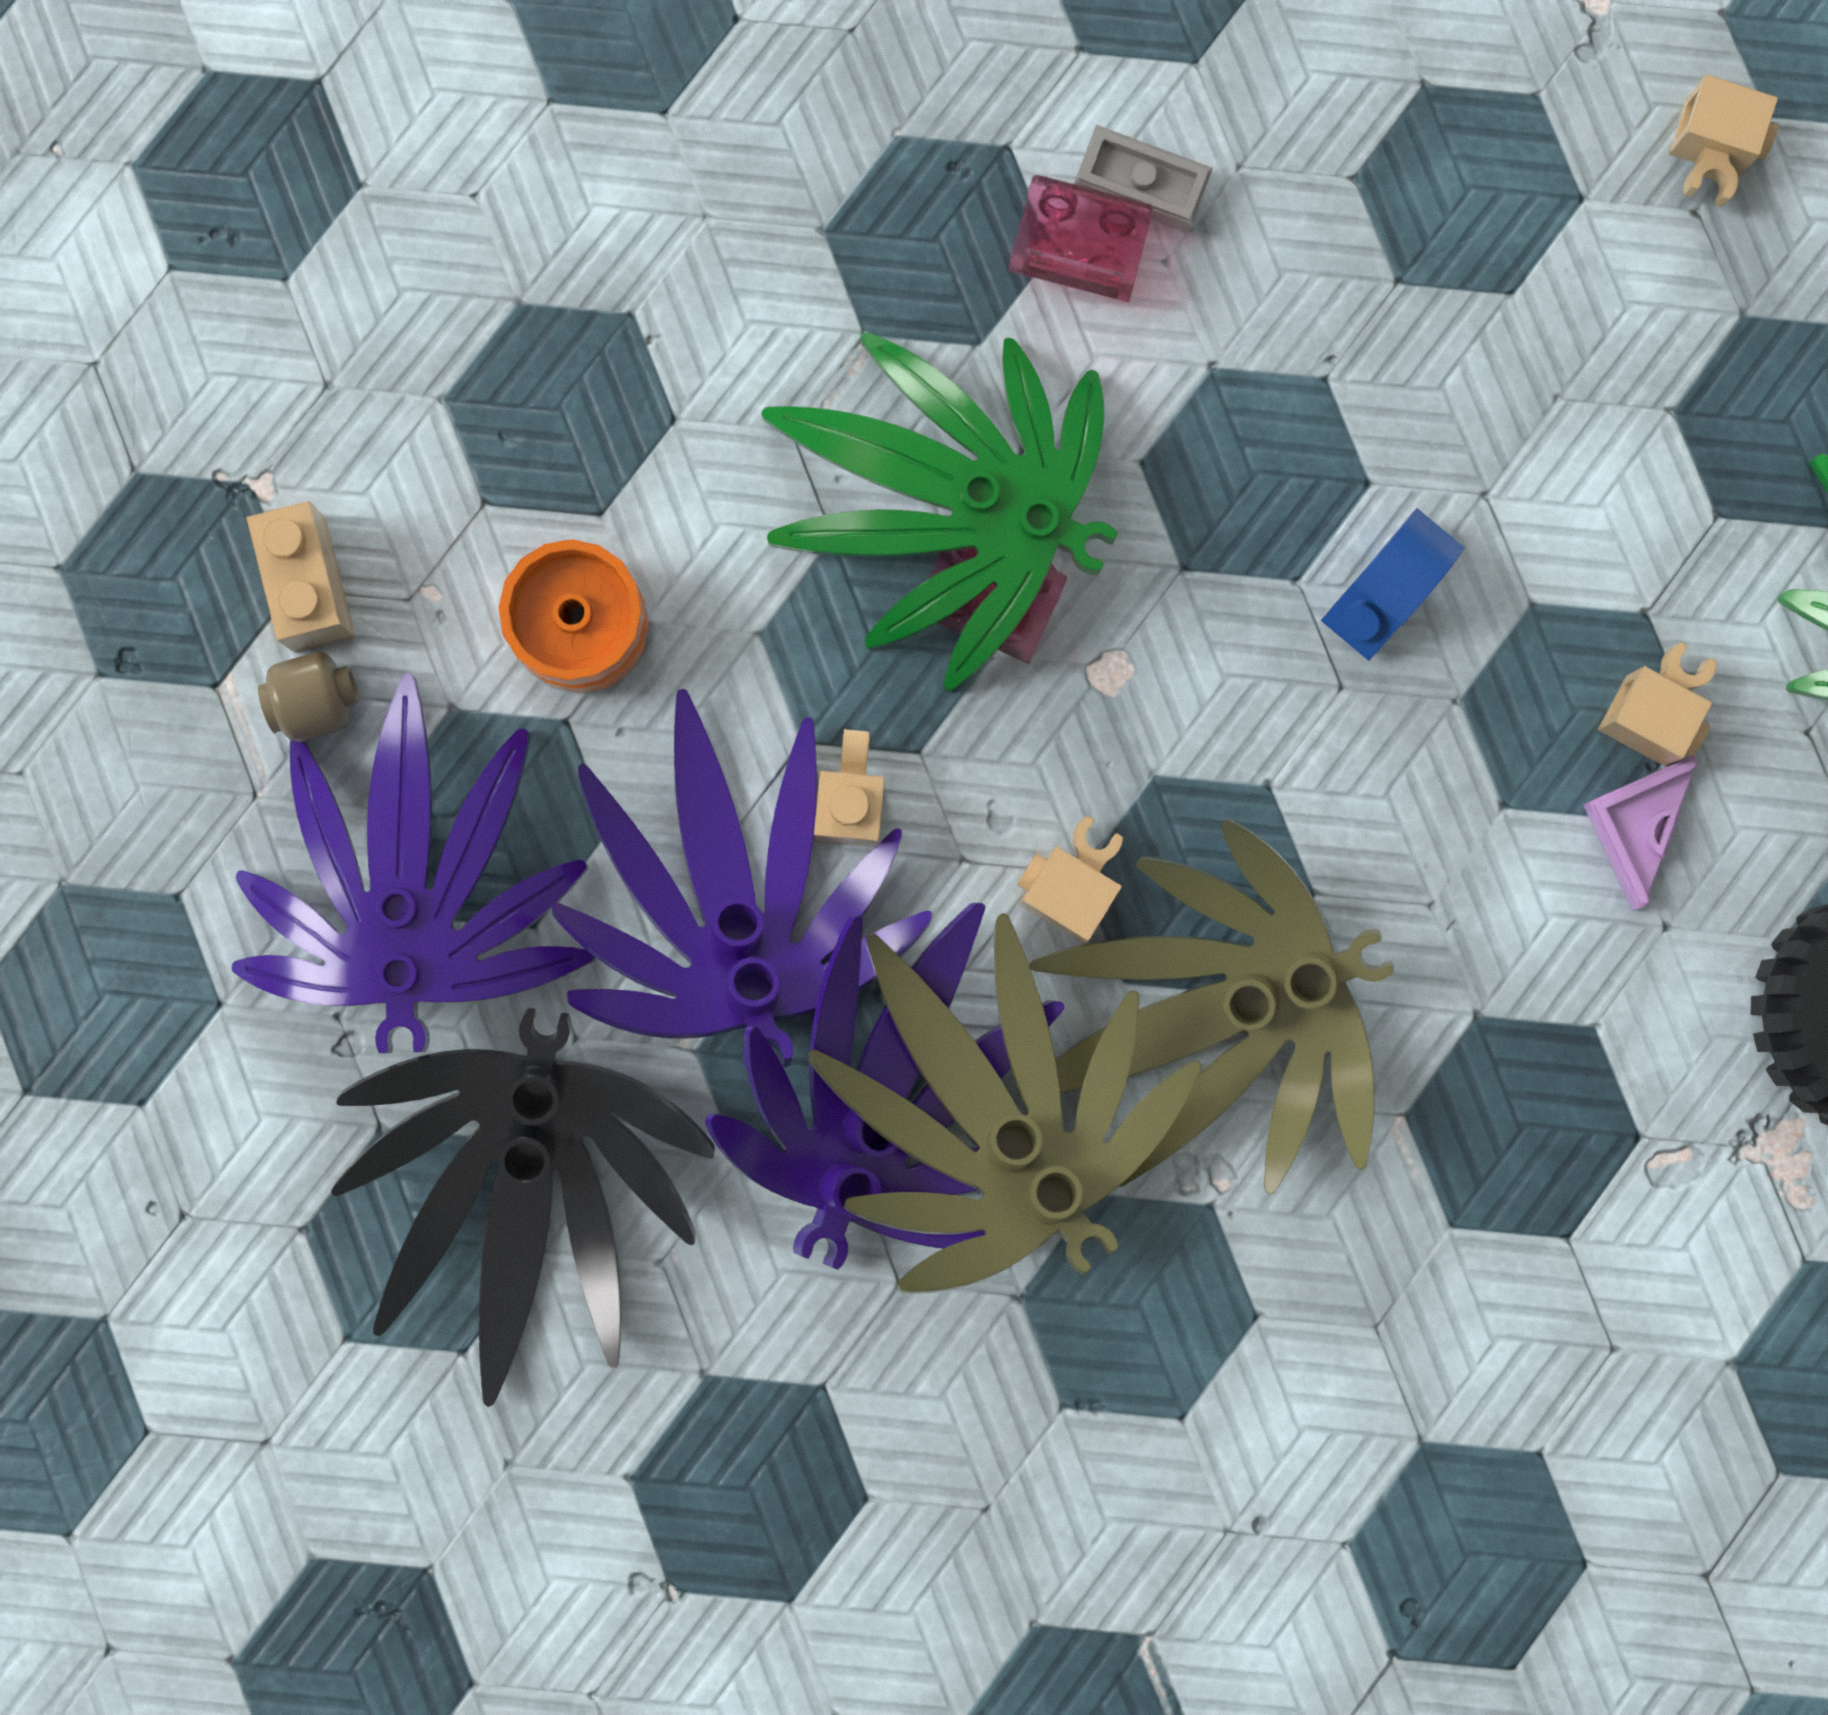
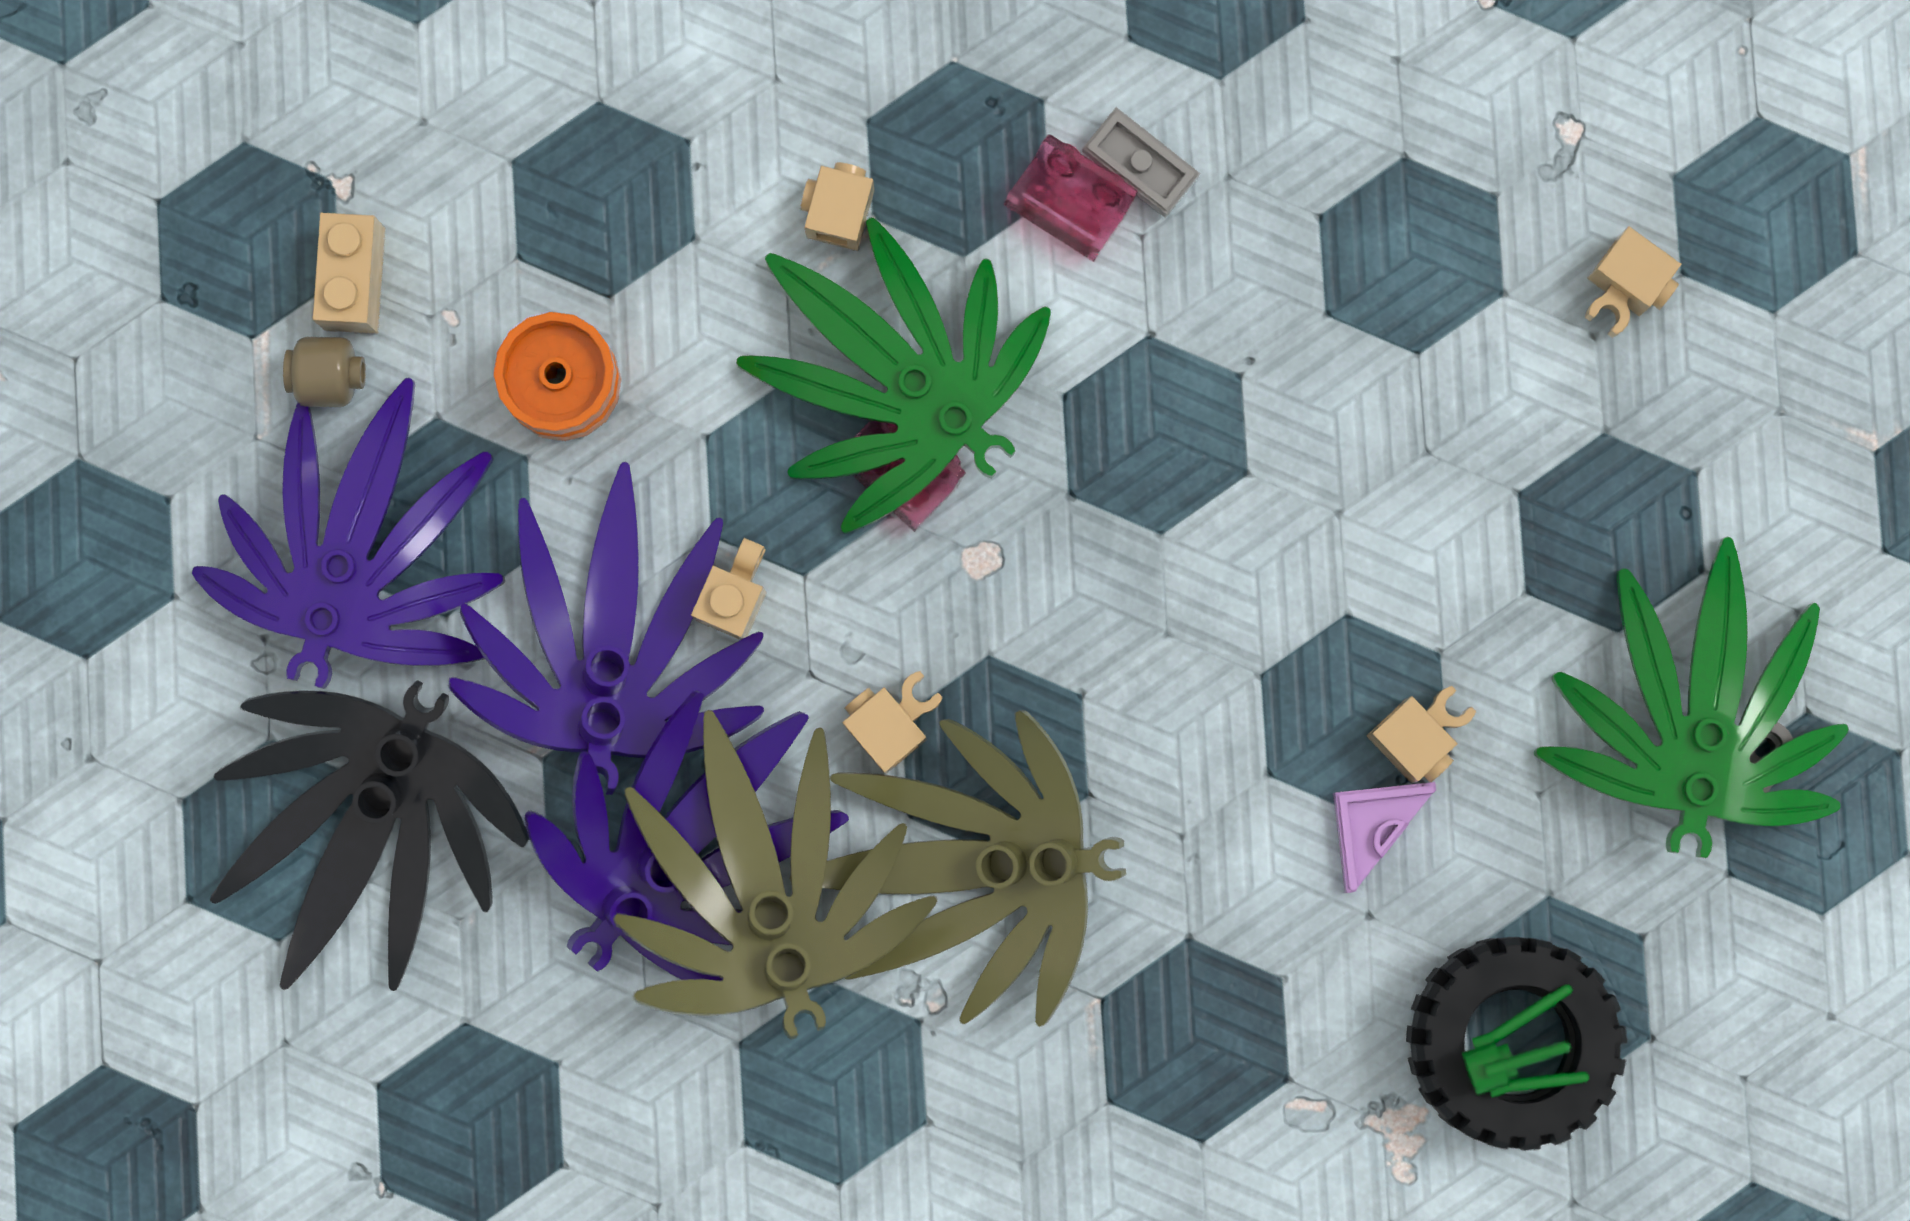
camera: 25 degrees right, 0 degrees up
blue brick [1321,508,1465,661] -> none
none -> tan brick [801,162,874,251]

